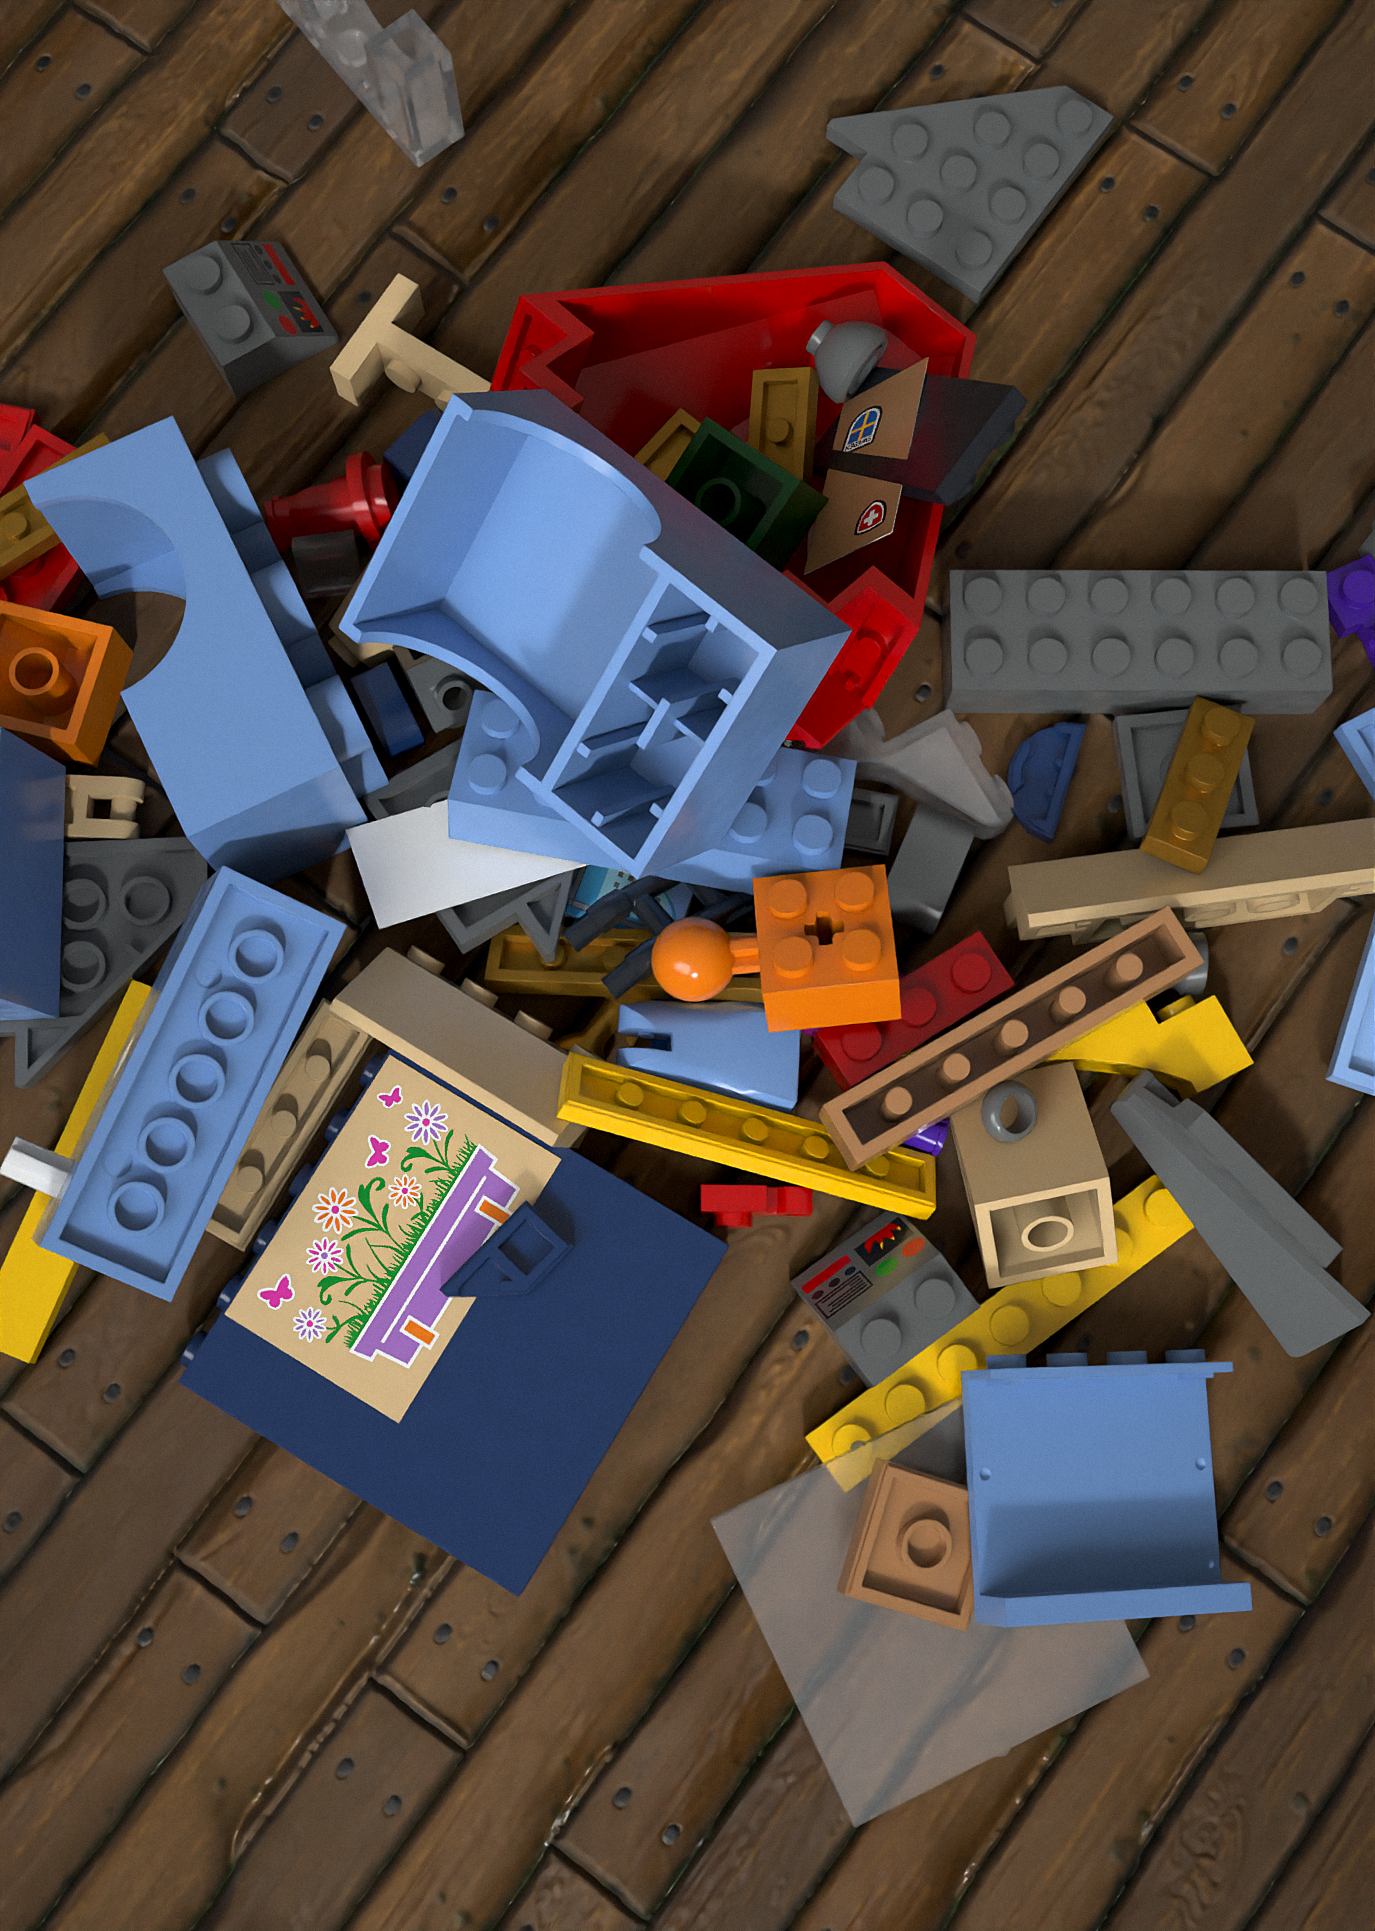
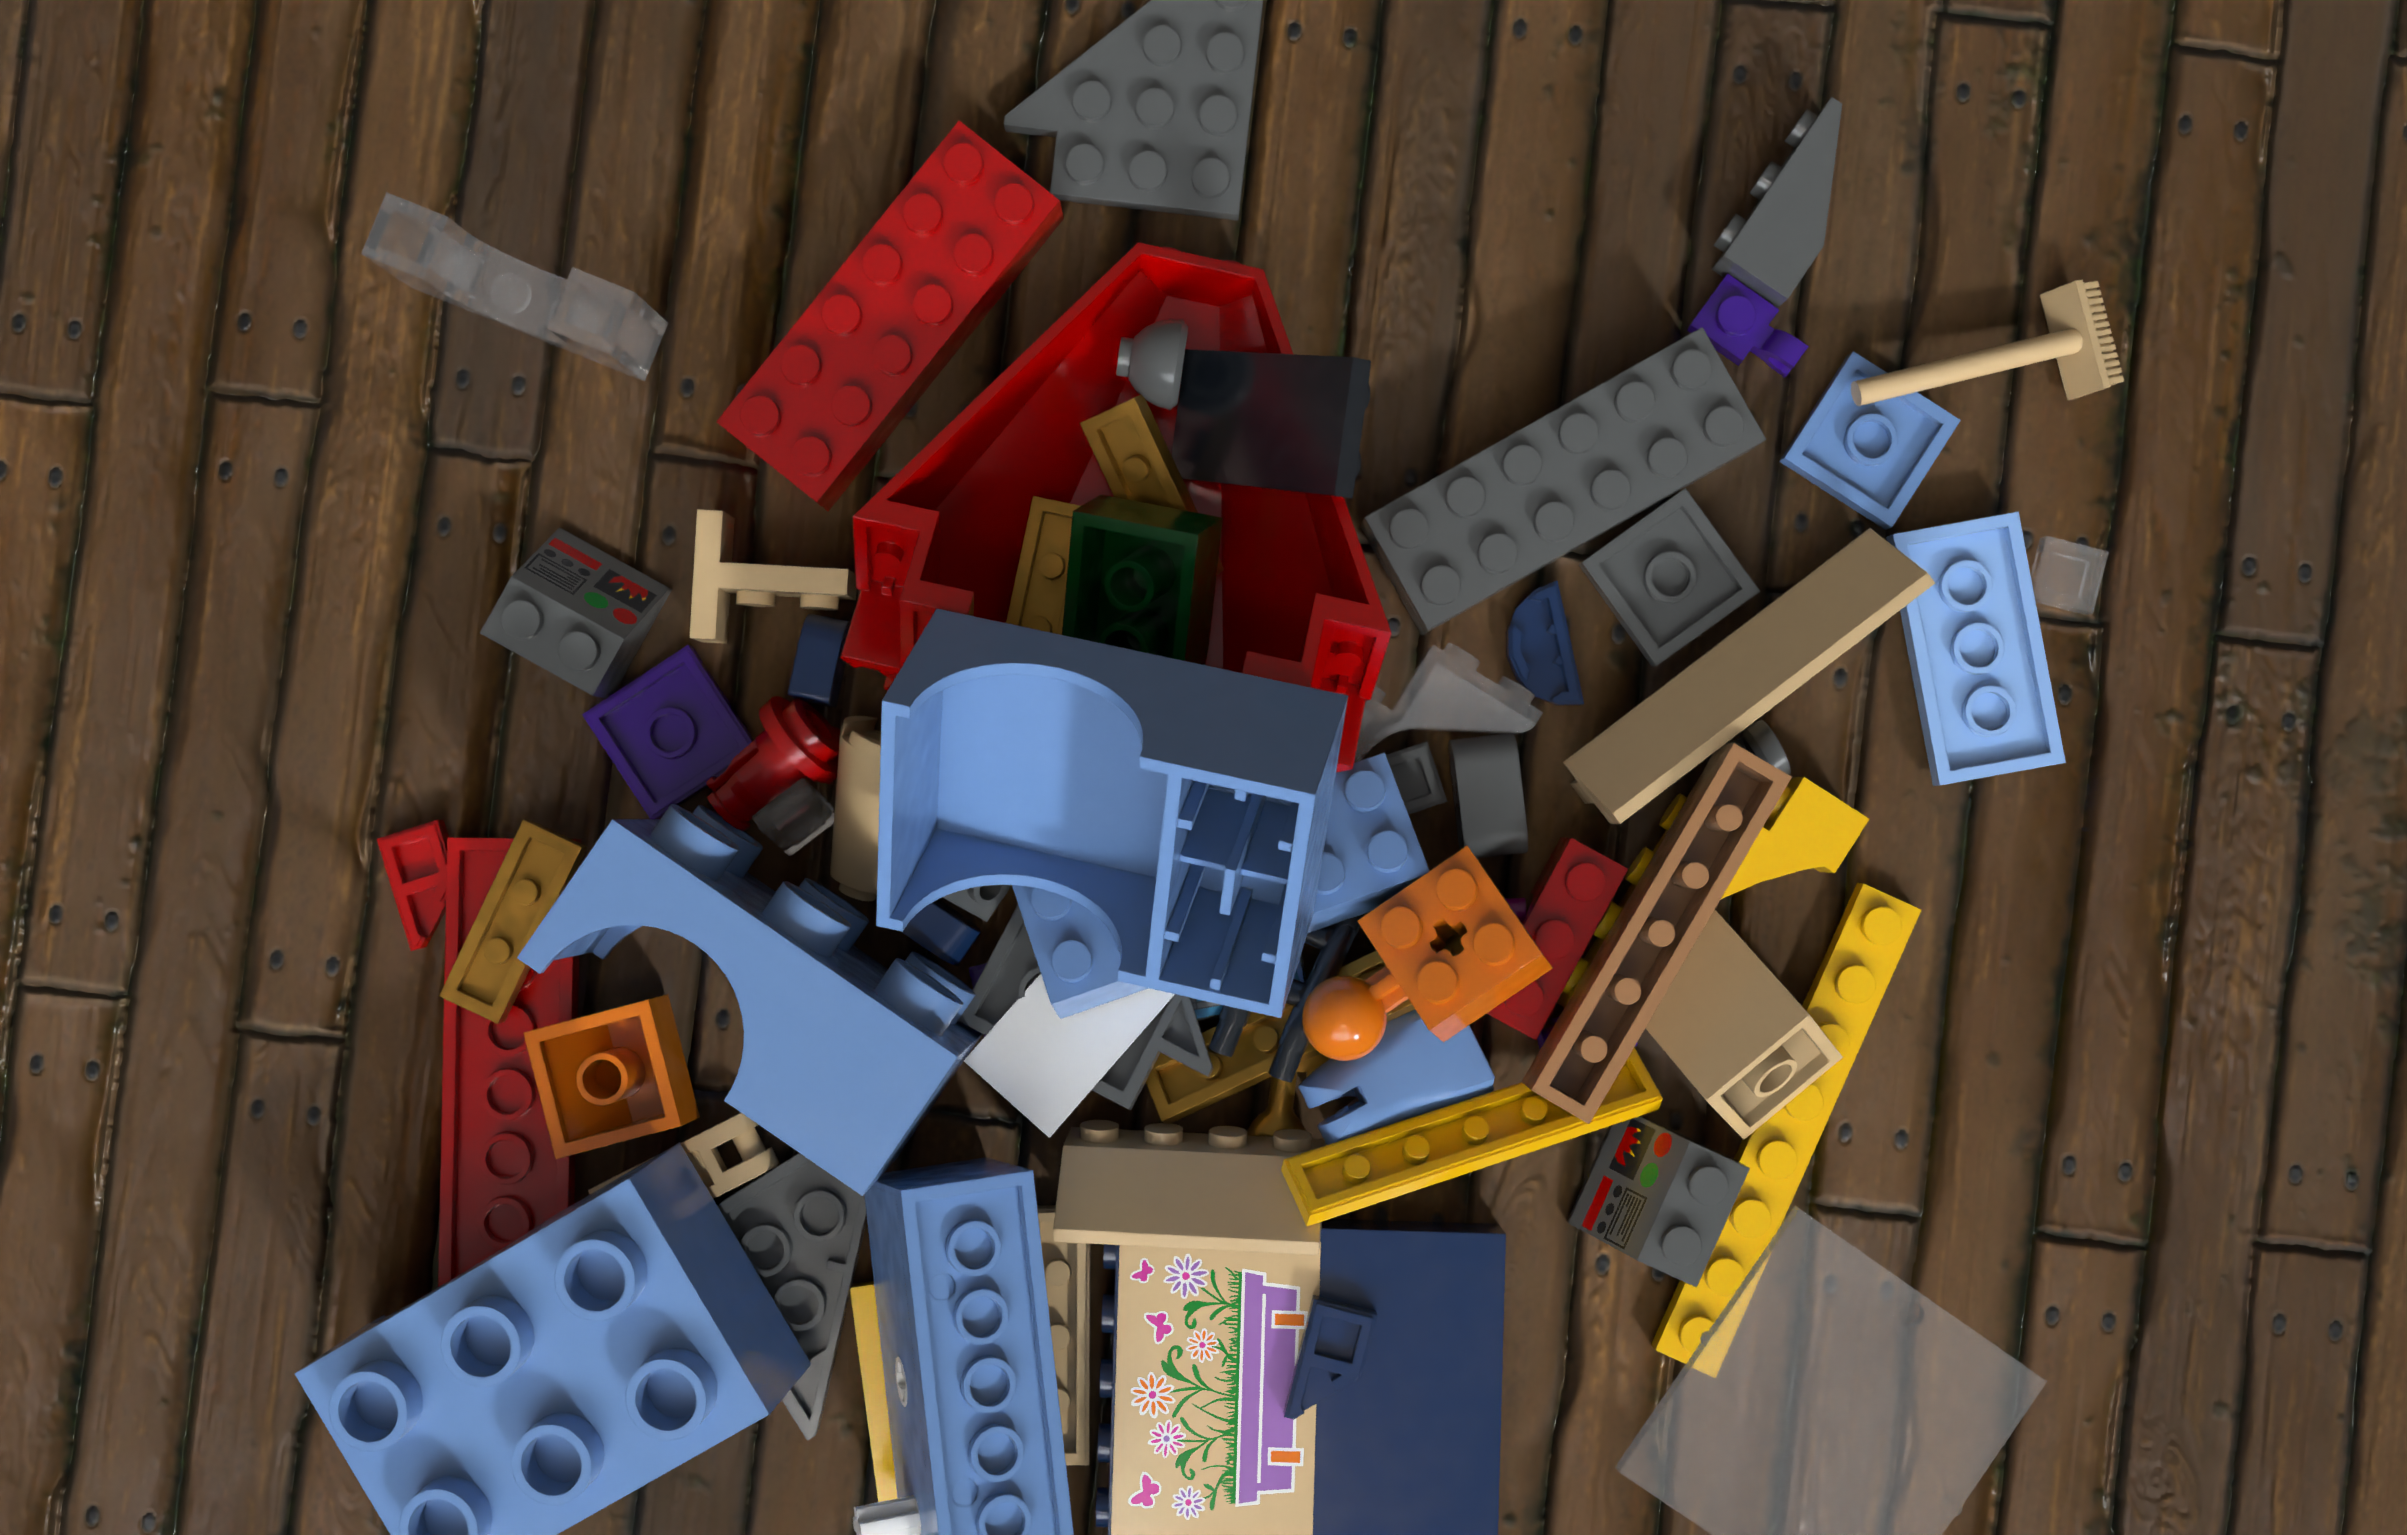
camera: 25 degrees left, 10 degrees up
red plate [700,1185,813,1229] -> none
medium nougat sticker [804,357,929,575] -> none
medium nougat plate [836,1457,975,1632] -> none
medium blue panel [961,1349,1253,1628] -> none
dark grey piece [981,1080,1038,1143] -> none
dark grey wedge [1110,1069,1371,1357] -> none
pearl gold plate [1139,696,1256,875] -> none
none -> dark purple tile [582,645,754,819]
none -> red brick [716,120,1064,512]

